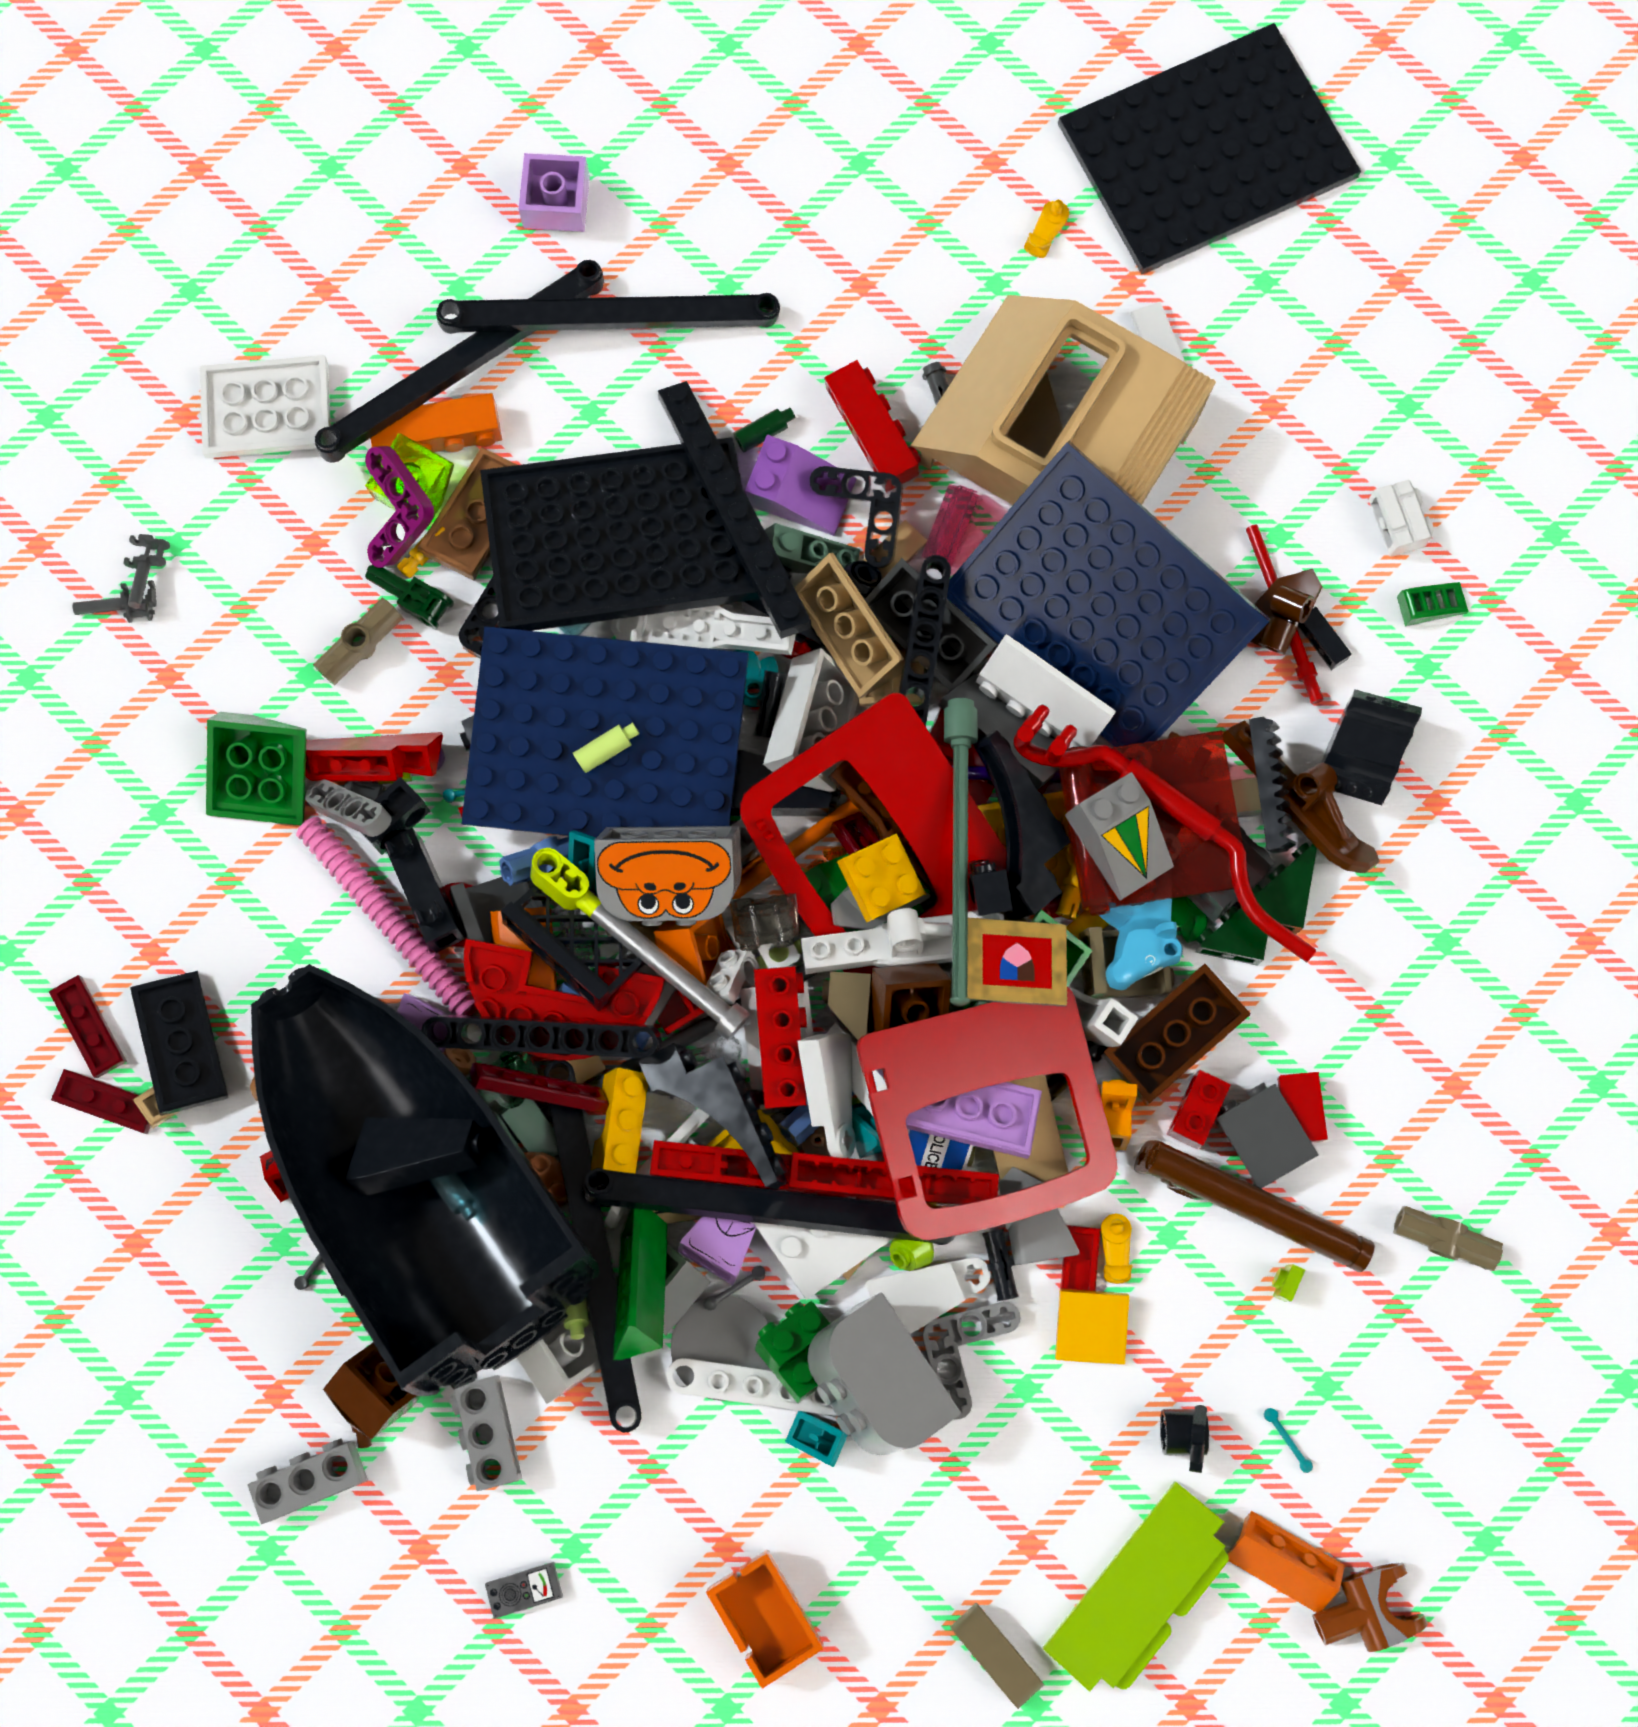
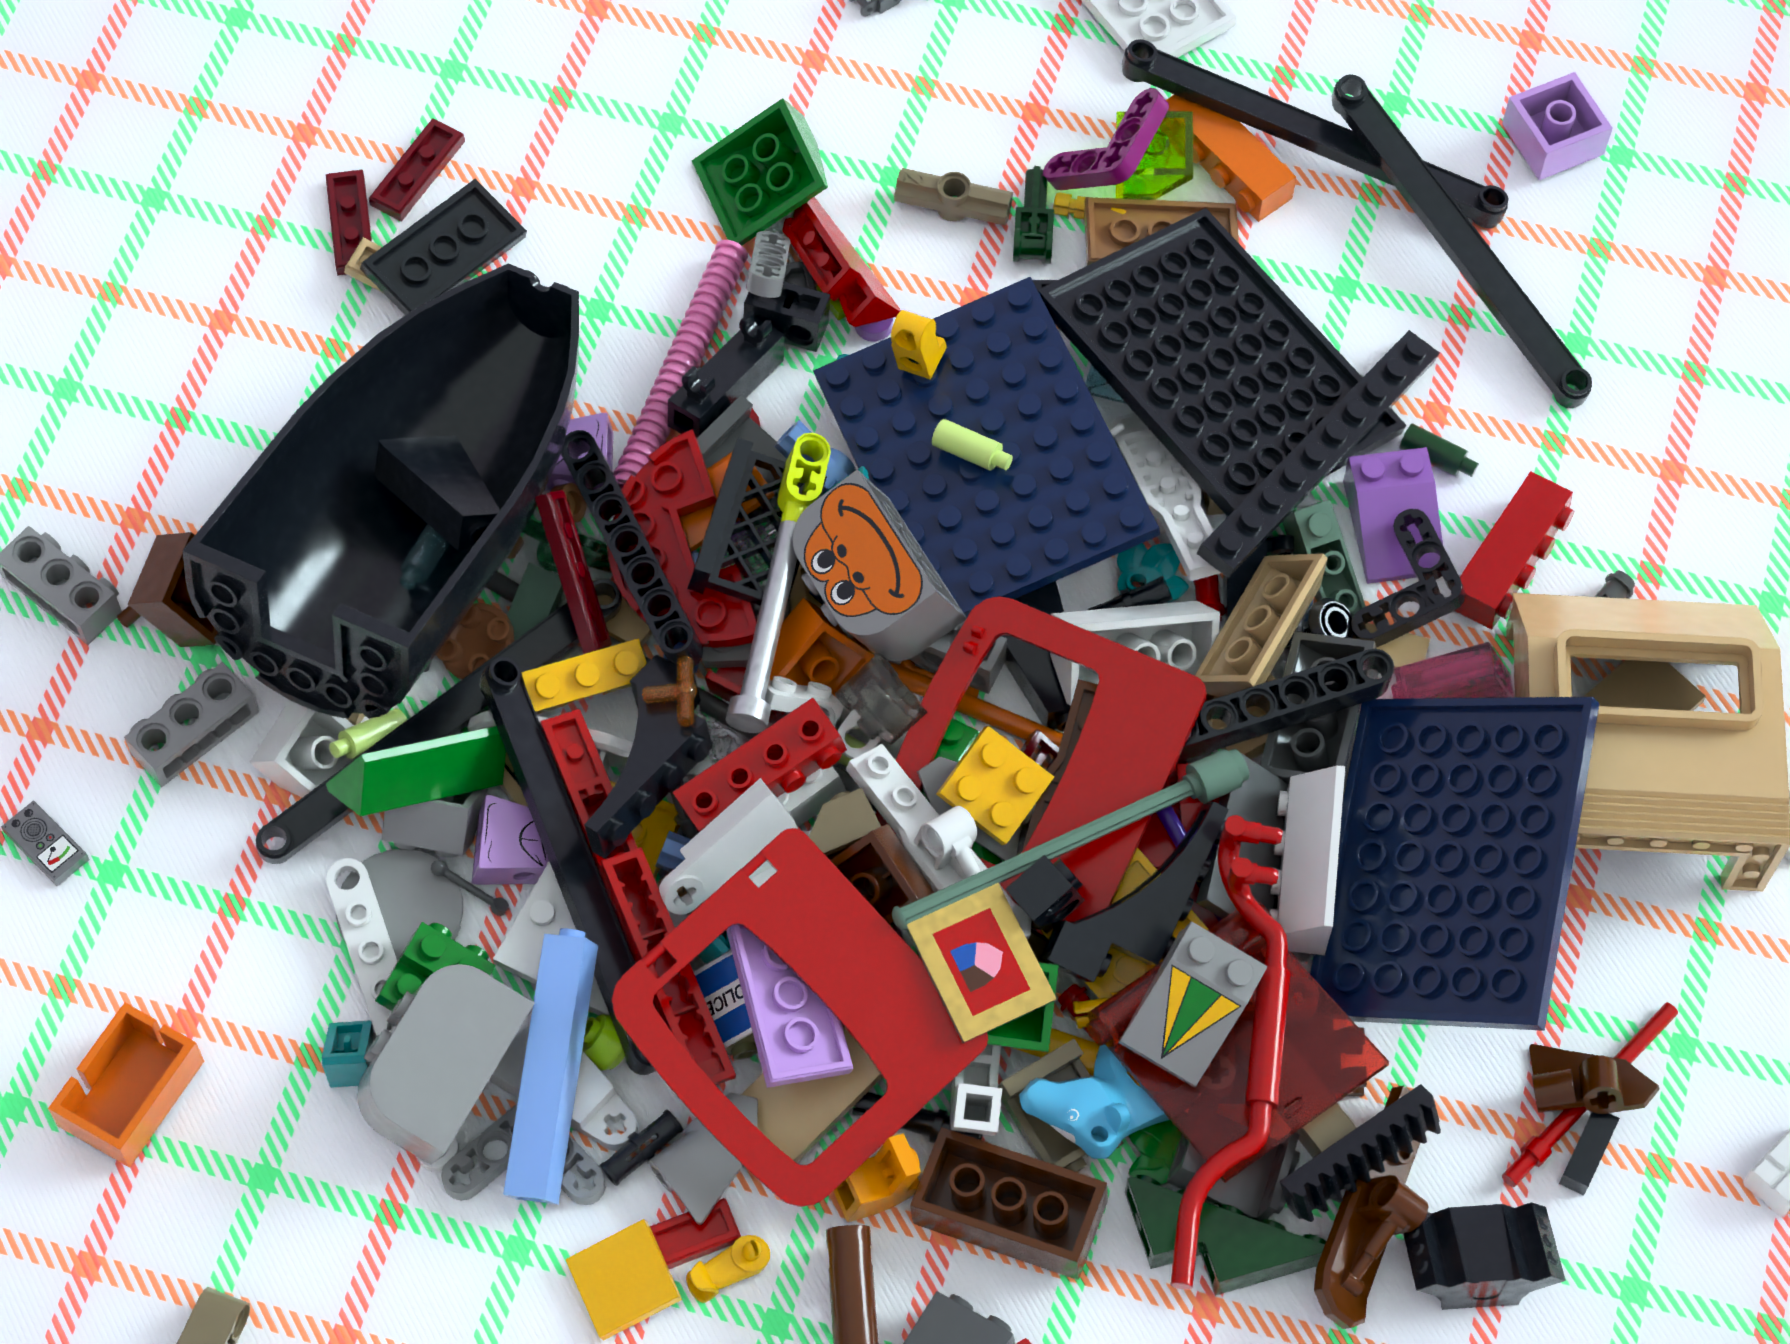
camera: 60 degrees right, 15 degrees down
red brick [1166,1070,1231,1149] -> none
green slope [1397,582,1469,627] -> none
none -> light blue brick [503,928,598,1205]
none -> clear orange piece [643,656,697,727]
none -> yellow leg [891,310,947,380]

